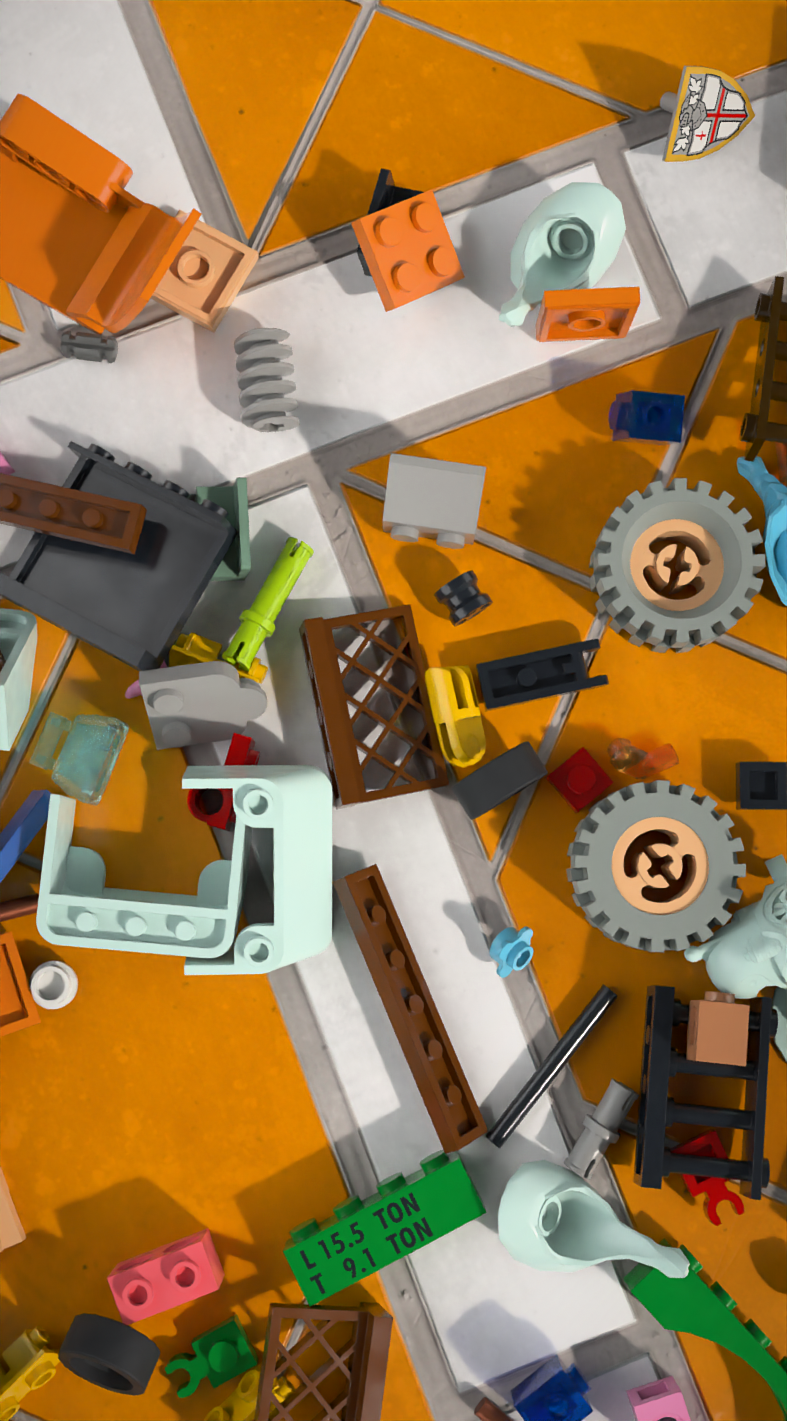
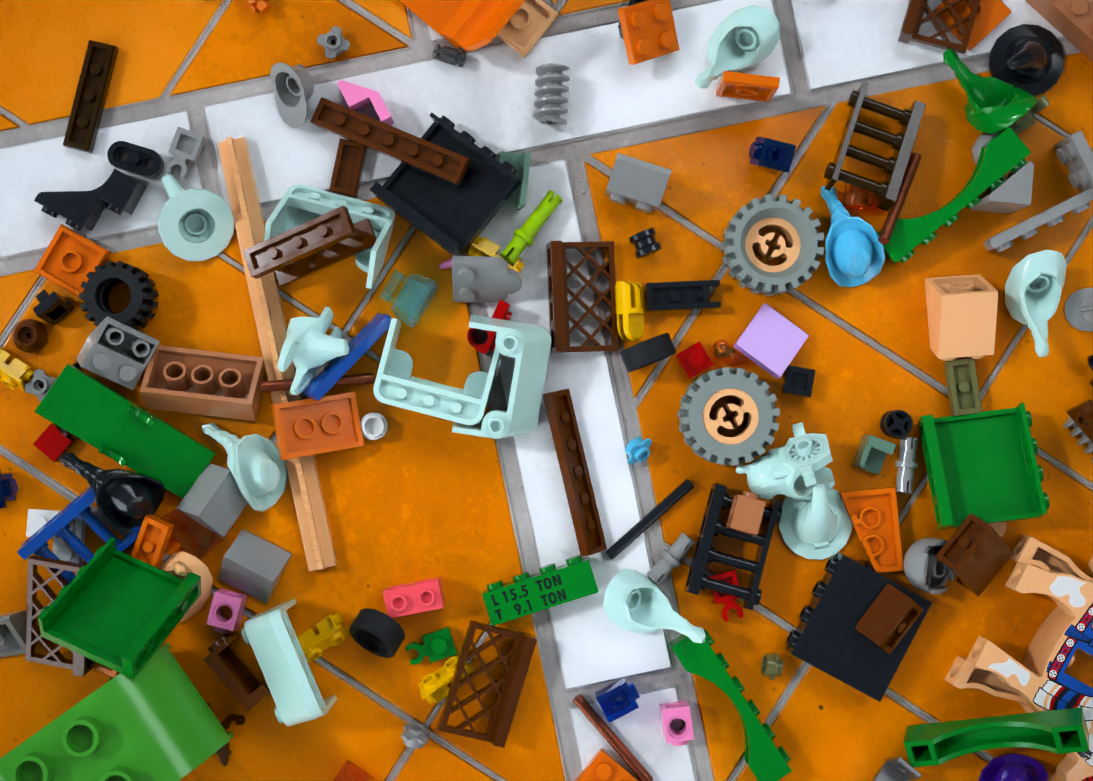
camera: 10 degrees right, 5 degrees up
none -> lavender tile [733,303,809,379]

